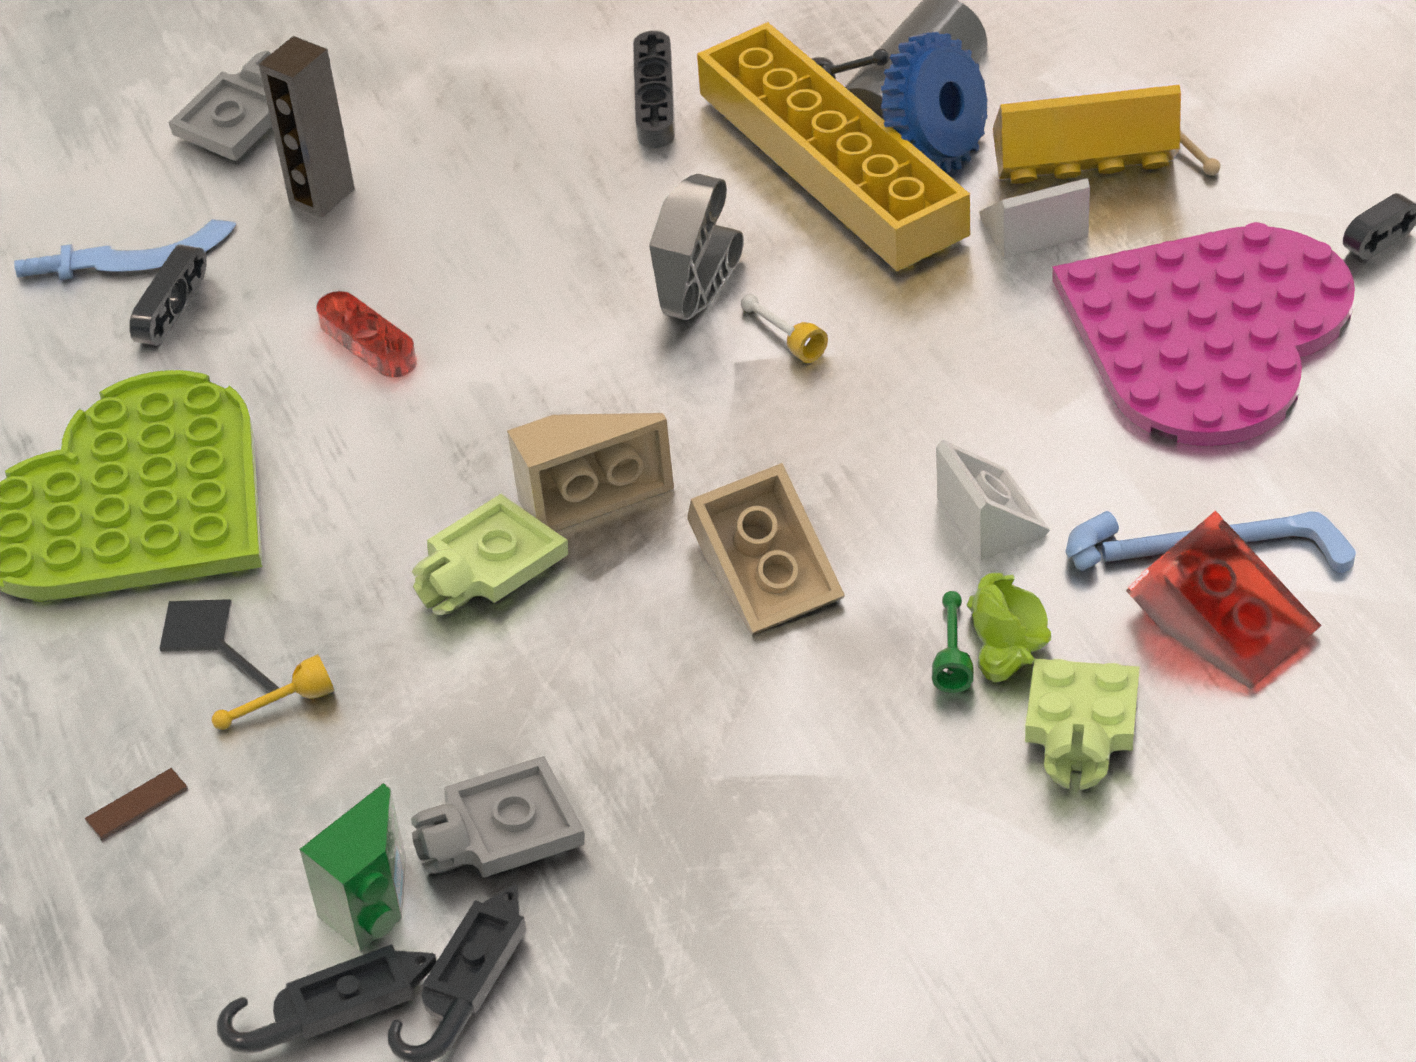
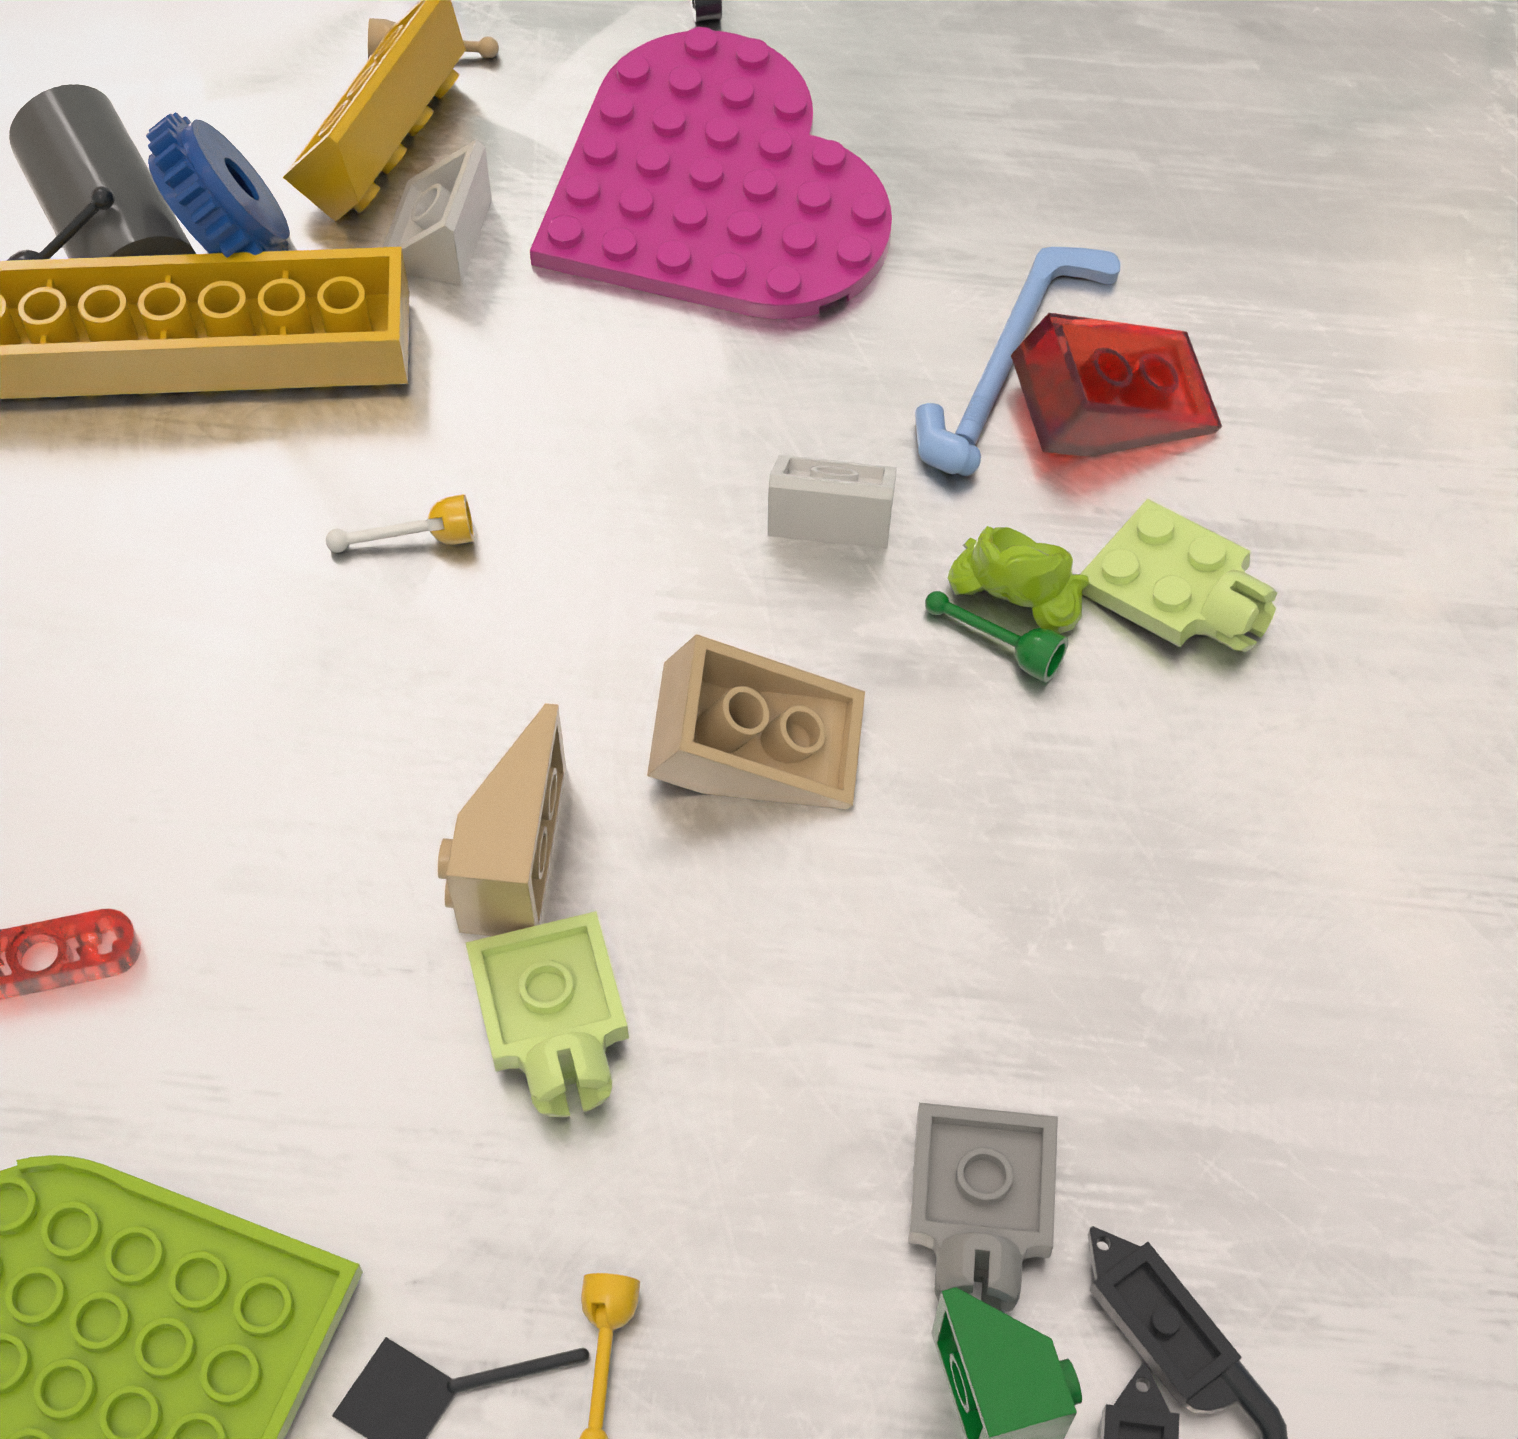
camera: 65 degrees left, 15 degrees up
dark grey connector [649,174,744,320] -> none

